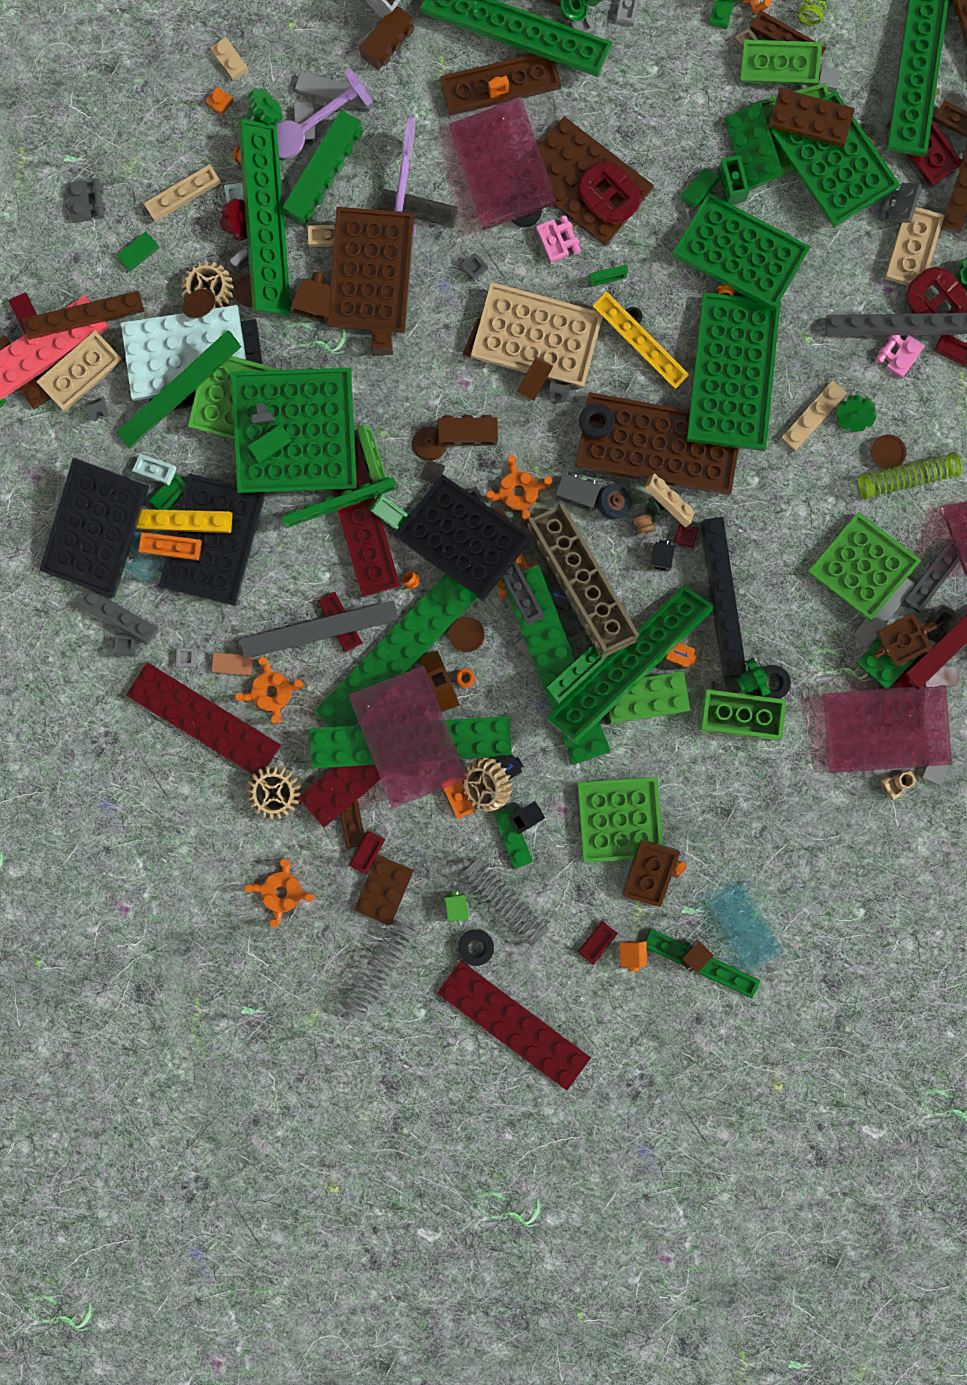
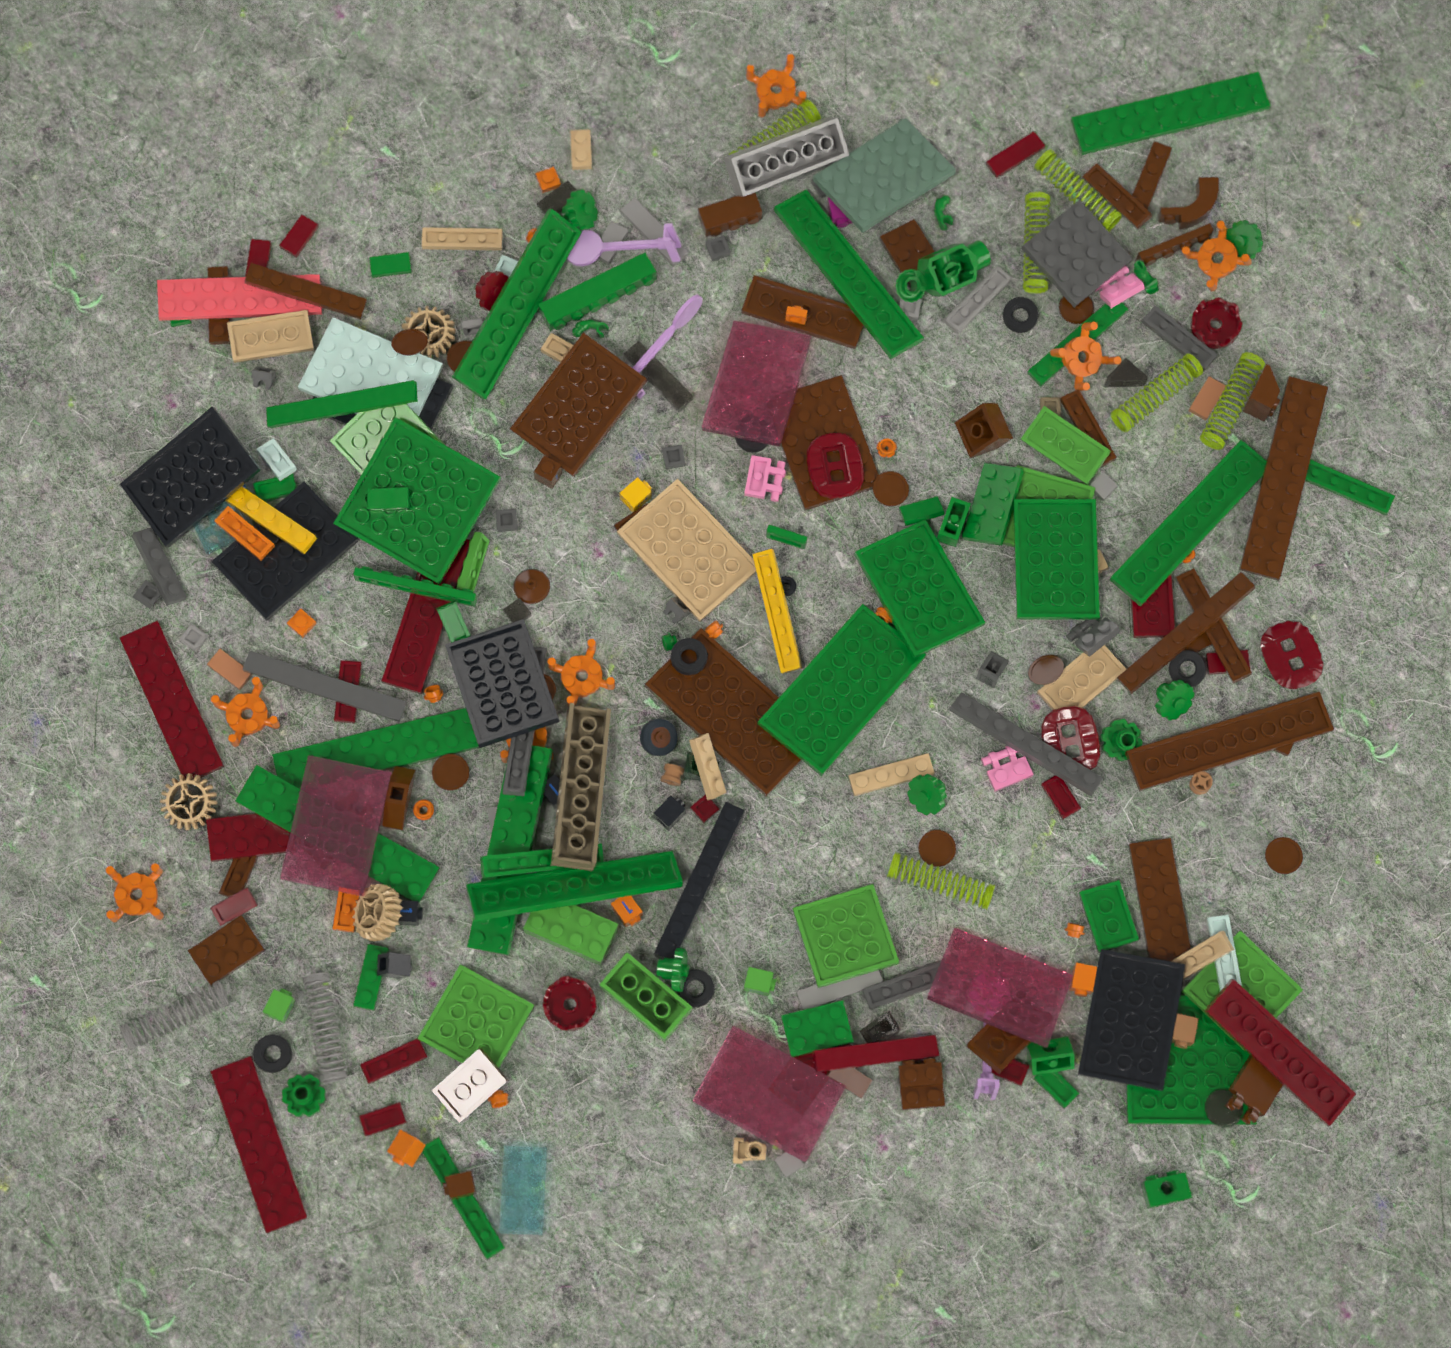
camera: 30 degrees right, 10 degrees down
dark grey plate [67,178,105,223] -> none
dark grey tile [251,403,275,424] -> none
reddish brown torso [290,272,330,323] -> none
reddish brown brick [437,415,498,446] -> none
reddish brown tile [517,356,553,401] -> none
dark grey brick [555,472,601,512] -> none
reddish brown plate [768,88,855,148] -> none
reddish brown plate [872,613,937,667] -> none
none -> dark red tile [279,214,319,258]
none -> green plant [282,1074,326,1118]
none -> orange plate [287,608,317,638]
none -> dark red tile [360,1039,428,1084]
none -> dark grey plate [496,509,518,532]
none -> clear smoke tile [537,180,576,215]
none -> dark red plate [543,976,596,1031]
none -> green piece [572,320,609,338]
none -> yellow brick [619,477,652,512]
none -> green plate [662,632,677,652]
none -> orange plate [704,620,723,639]
none -> dark grey plate [705,235,731,262]
none -> bright green brick [744,967,777,996]
none -> reddish brown piece [873,471,909,506]
none -> orange plate [877,438,897,457]
none -> reddish brown slope [954,403,1013,458]
none -> dark grey slope [976,651,1009,688]
none -> reddish brown piece [1028,655,1064,685]

